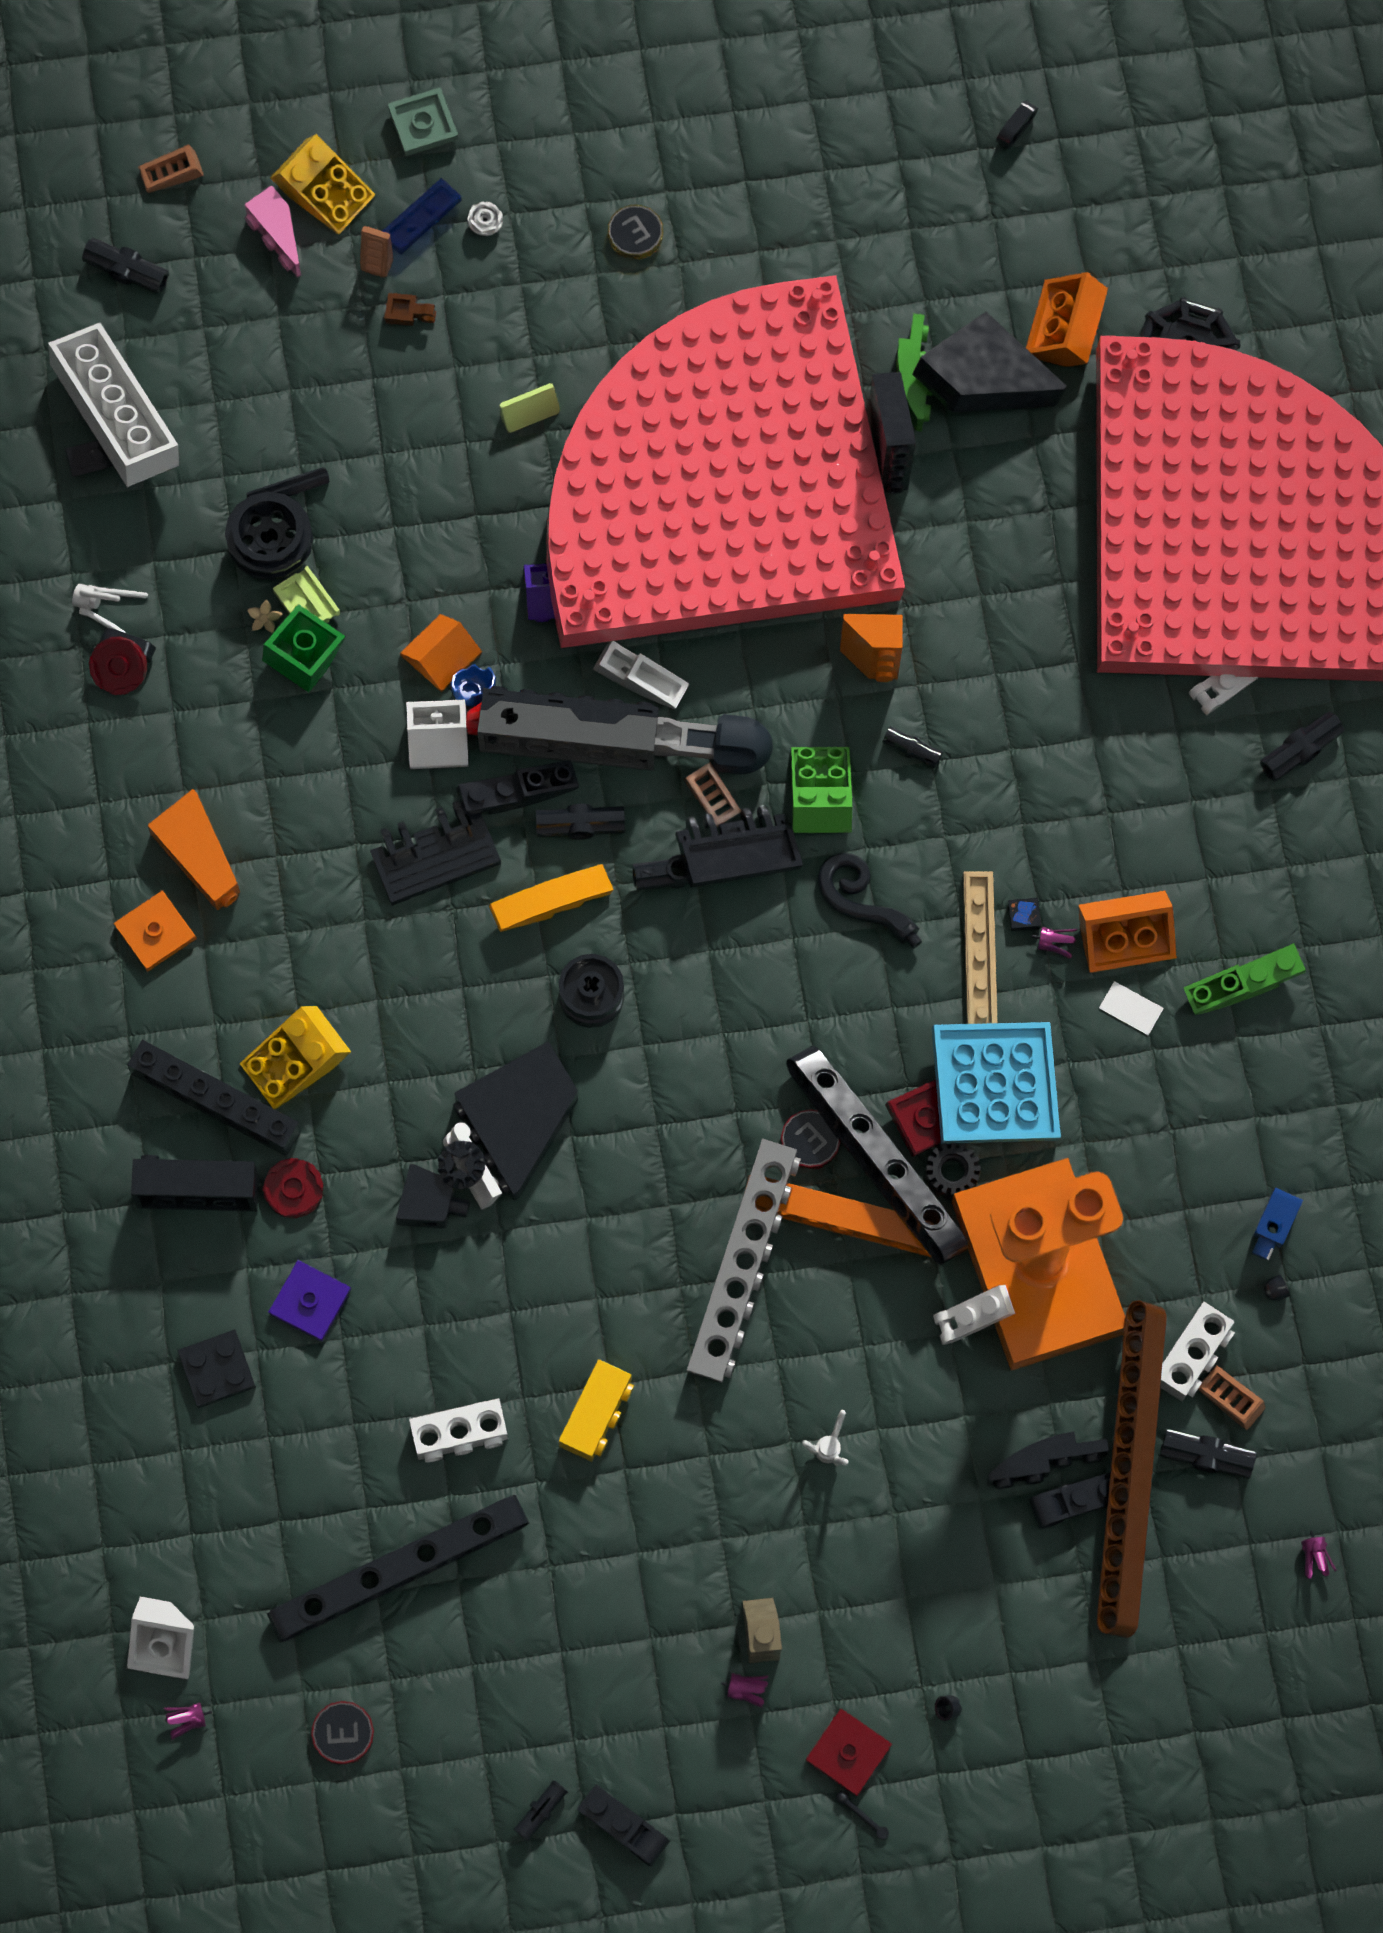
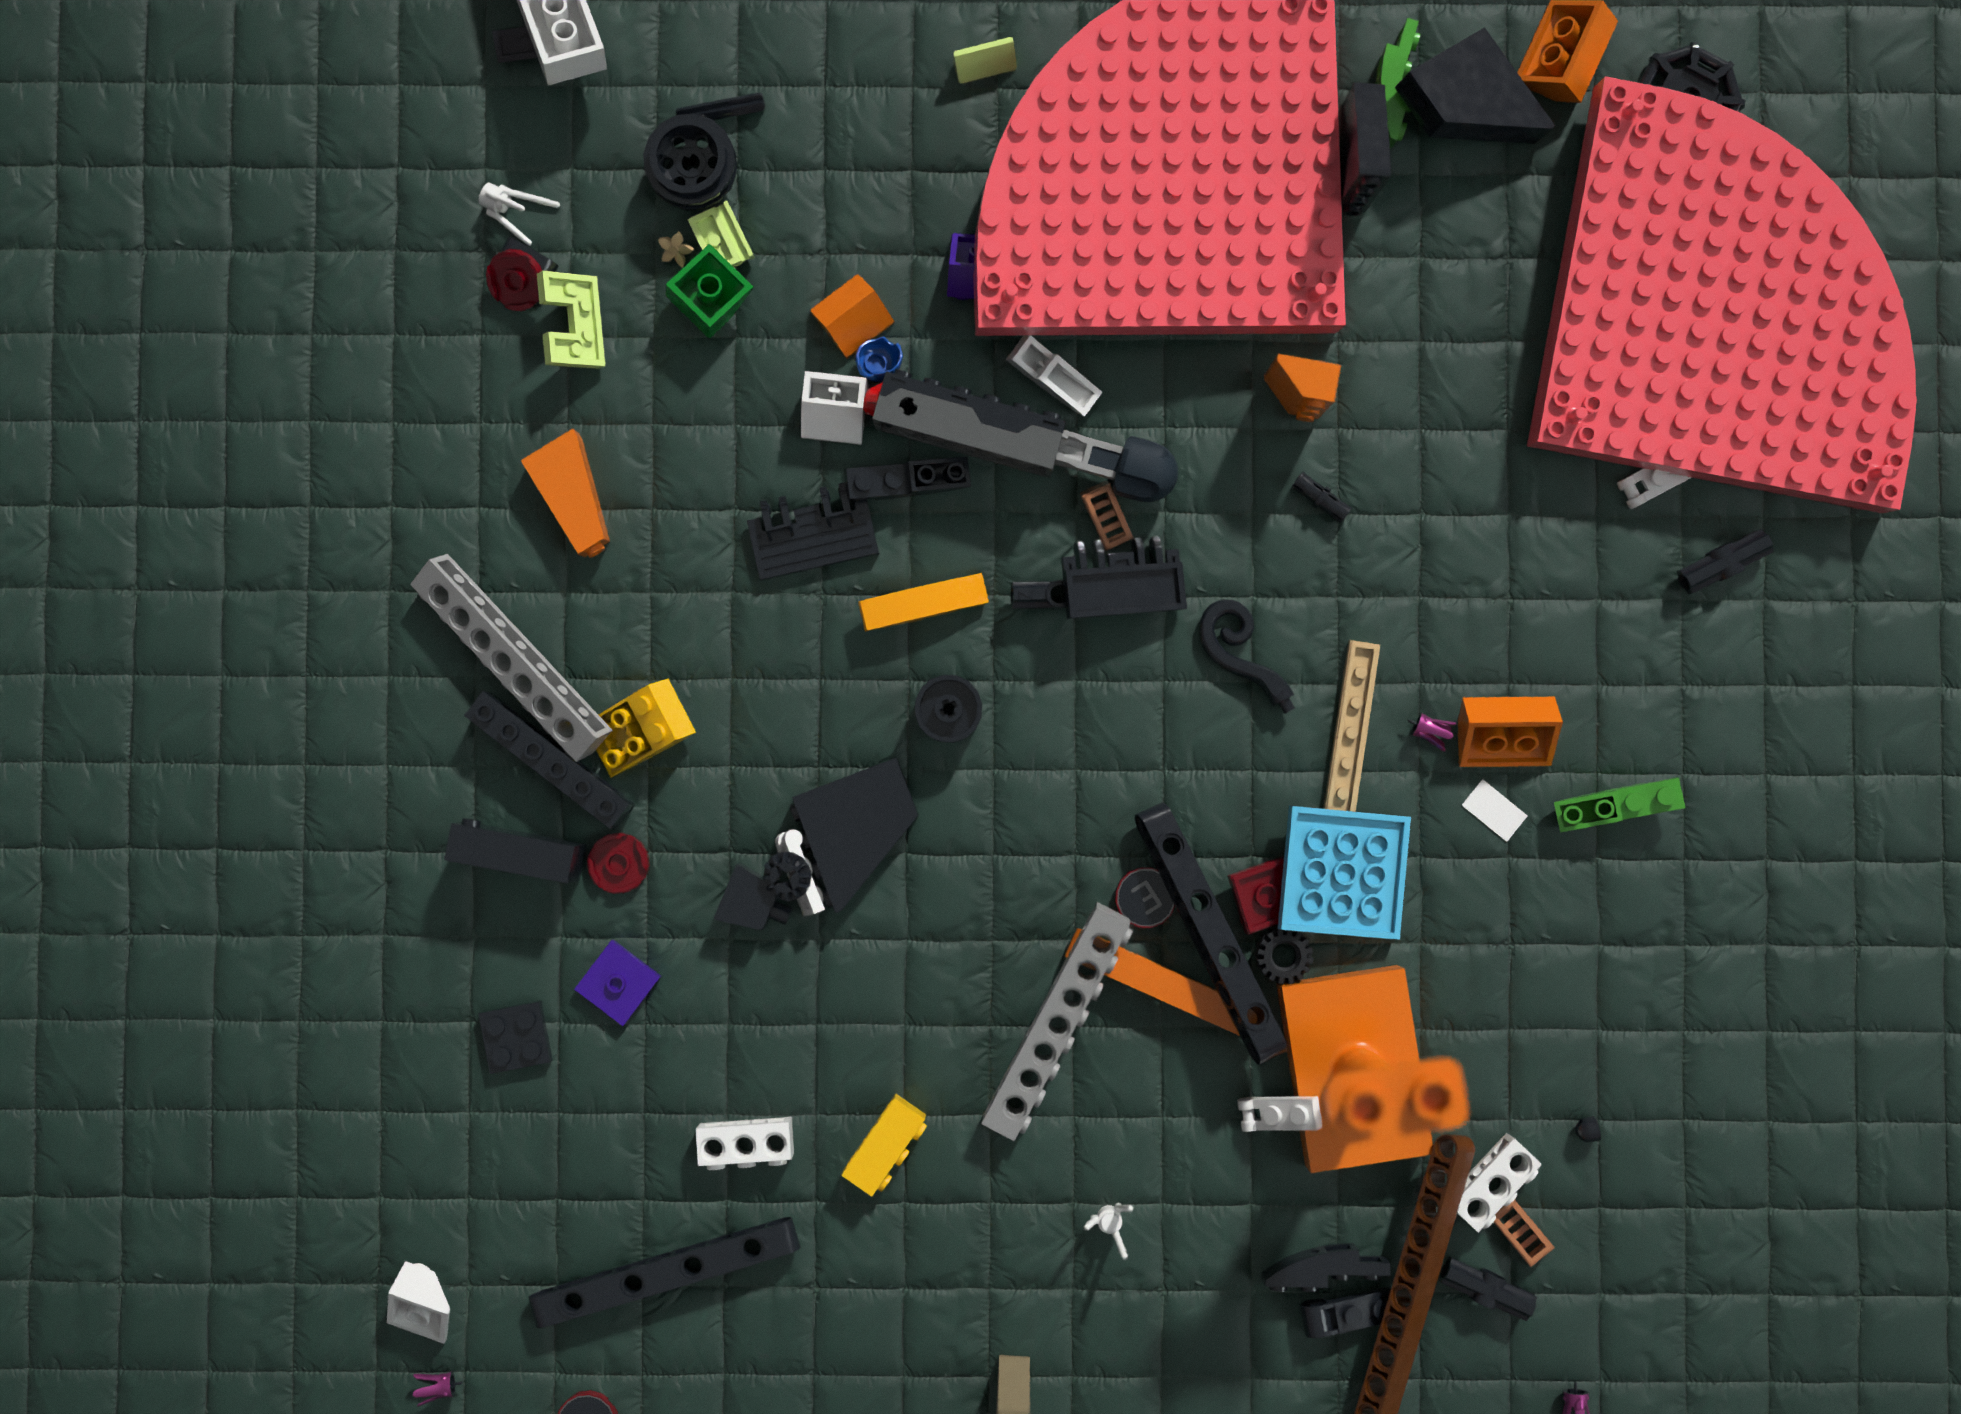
camera: 15 degrees right, 15 degrees up
orange plate [114,890,197,972] -> none
black piece [536,804,625,840] -> none
bright green slope [791,747,853,833] -> none
black tile [1008,898,1041,931] -> none
blue torso [1252,1188,1303,1260] -> none
none -> light grey brick [410,554,613,762]
none -> yellowish green plate [537,271,605,369]

